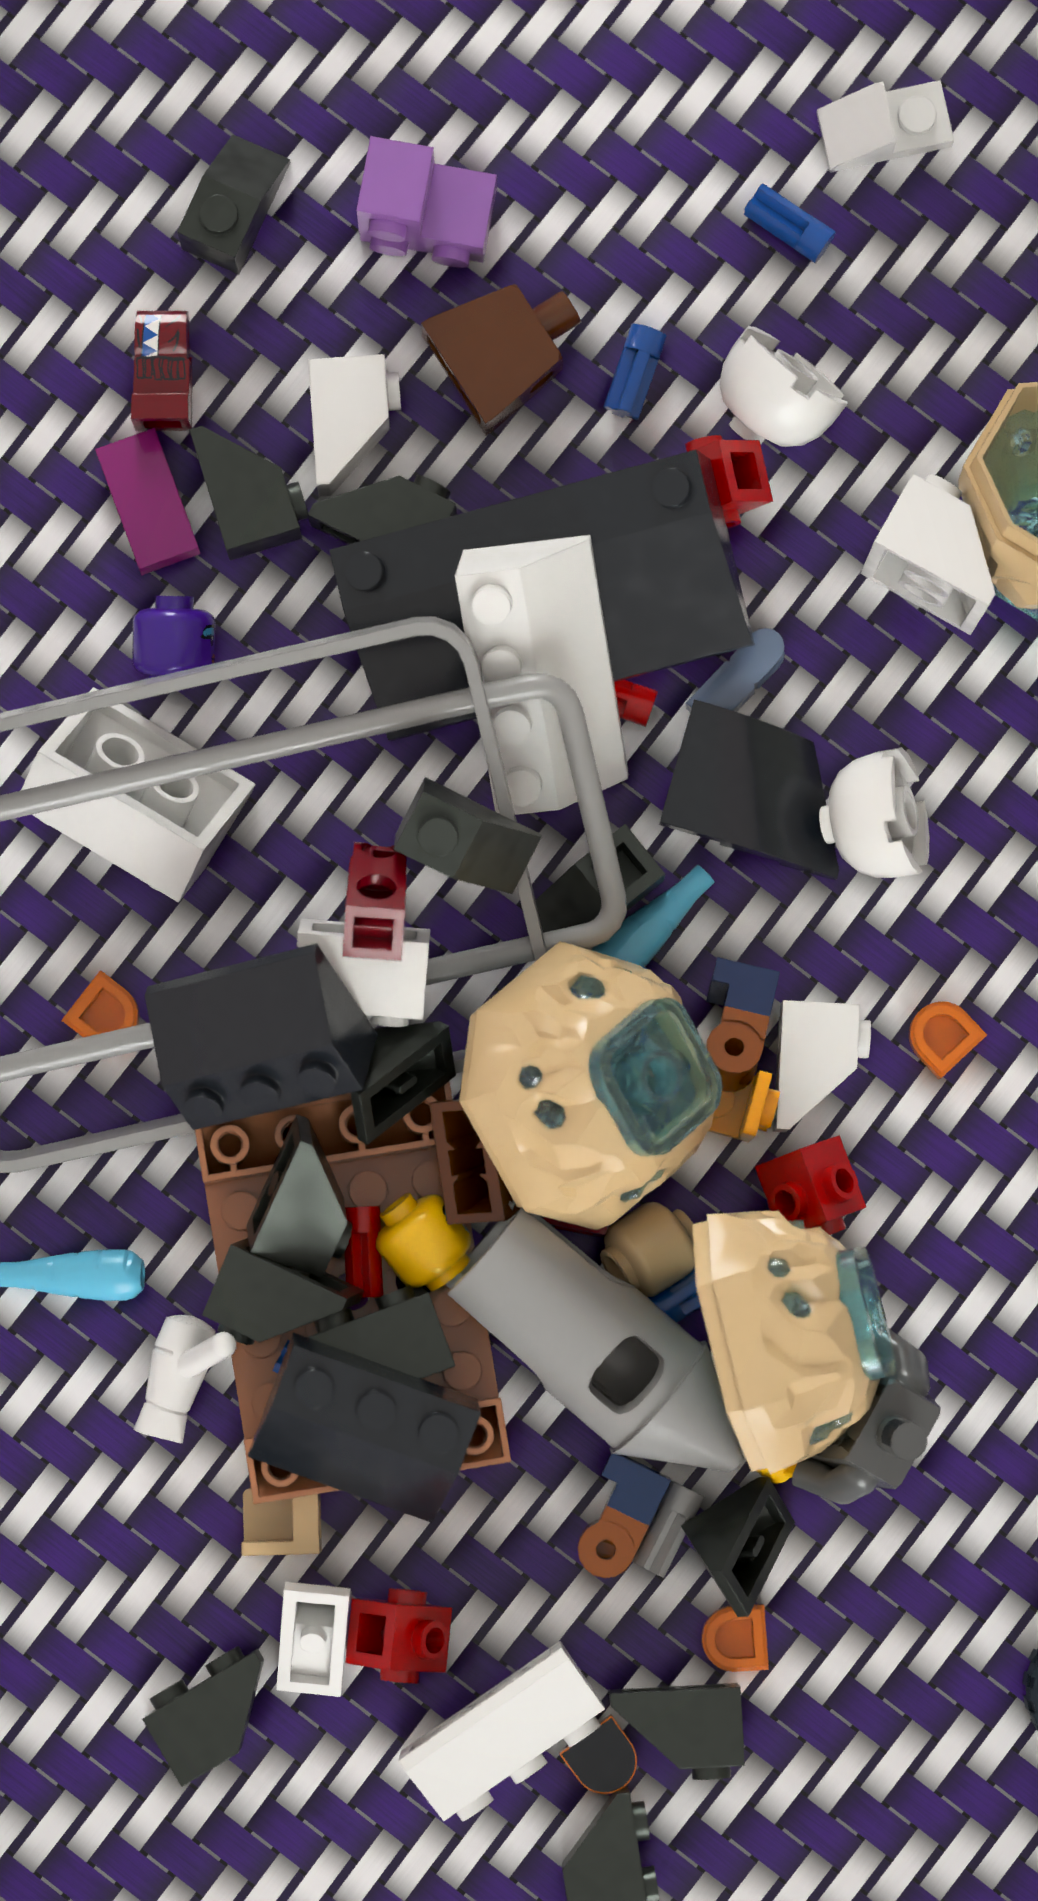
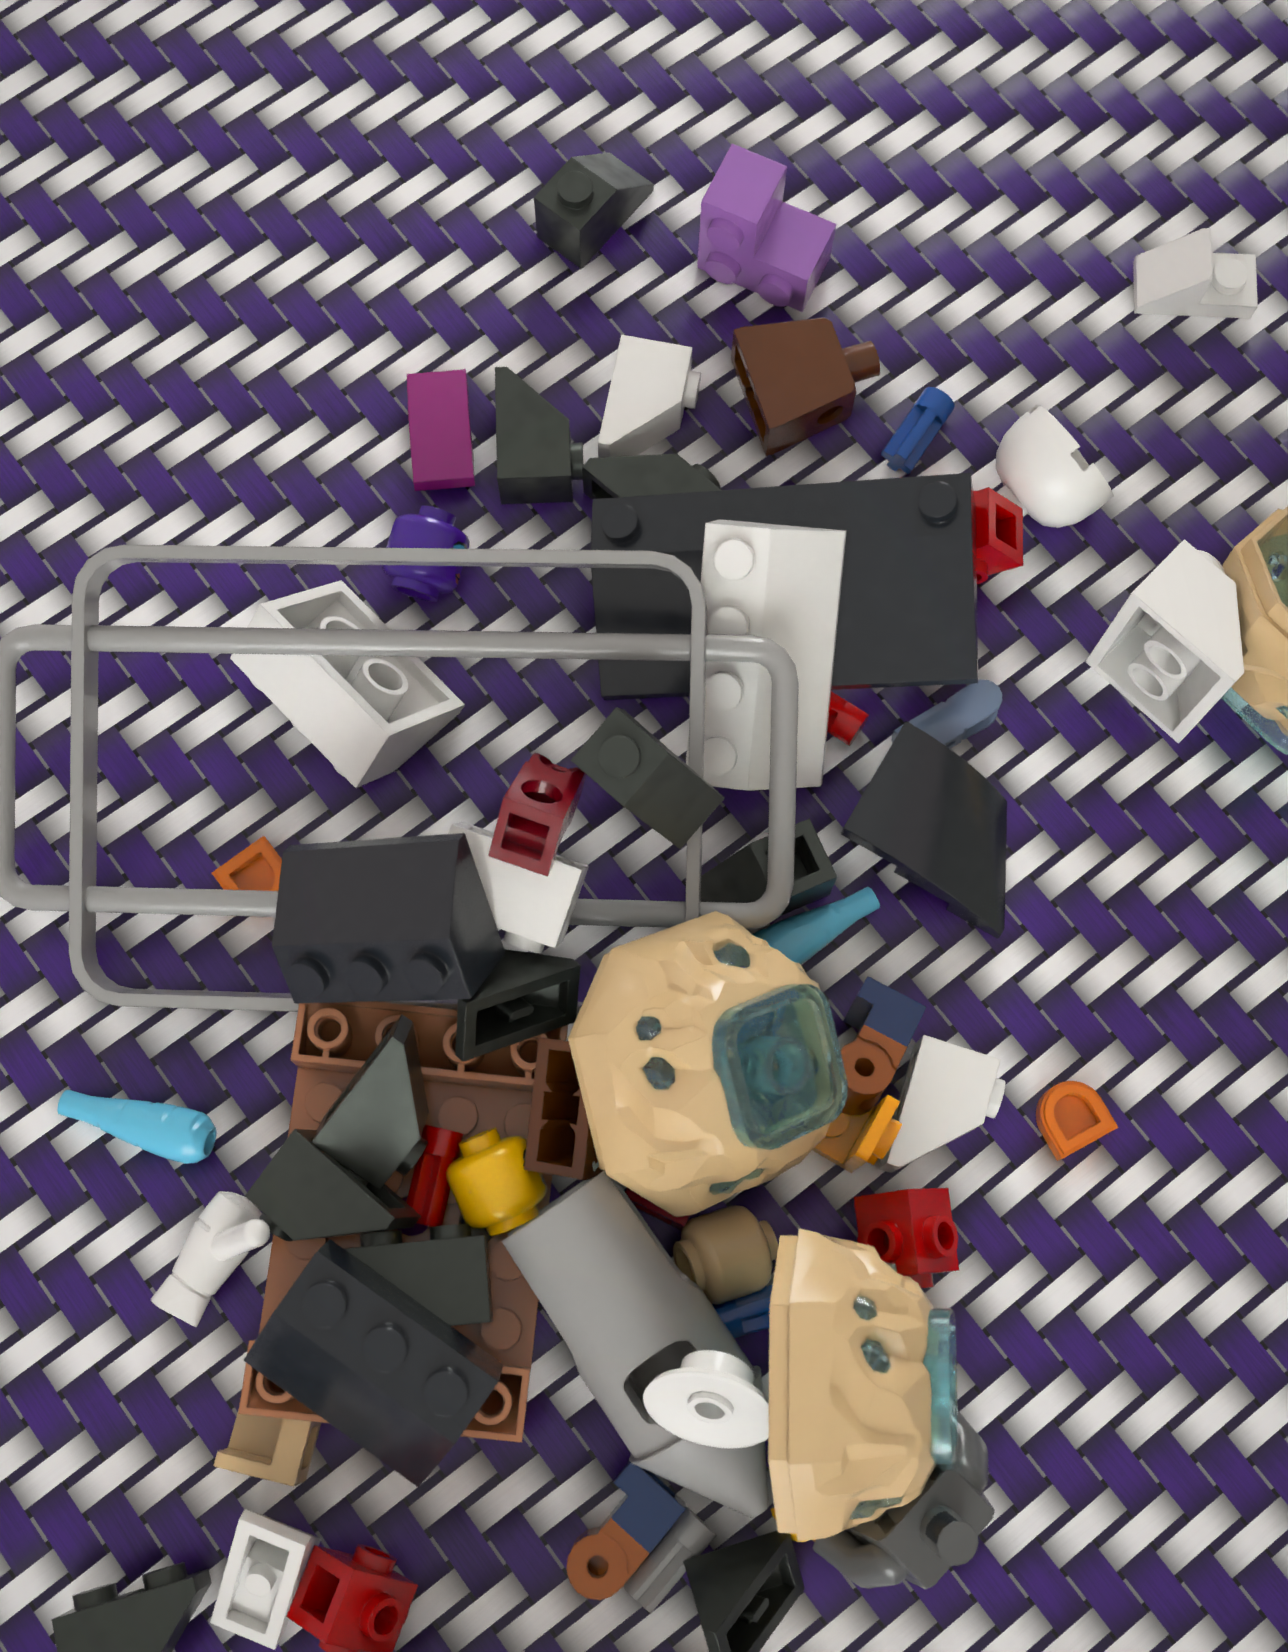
camera: 15 degrees right, 10 degrees down
dark red leg [131,311,192,431] -> none
blue piece [743,183,836,263] -> none
white cylinder [819,747,929,878] -> none
none -> white piece [643,1350,769,1449]

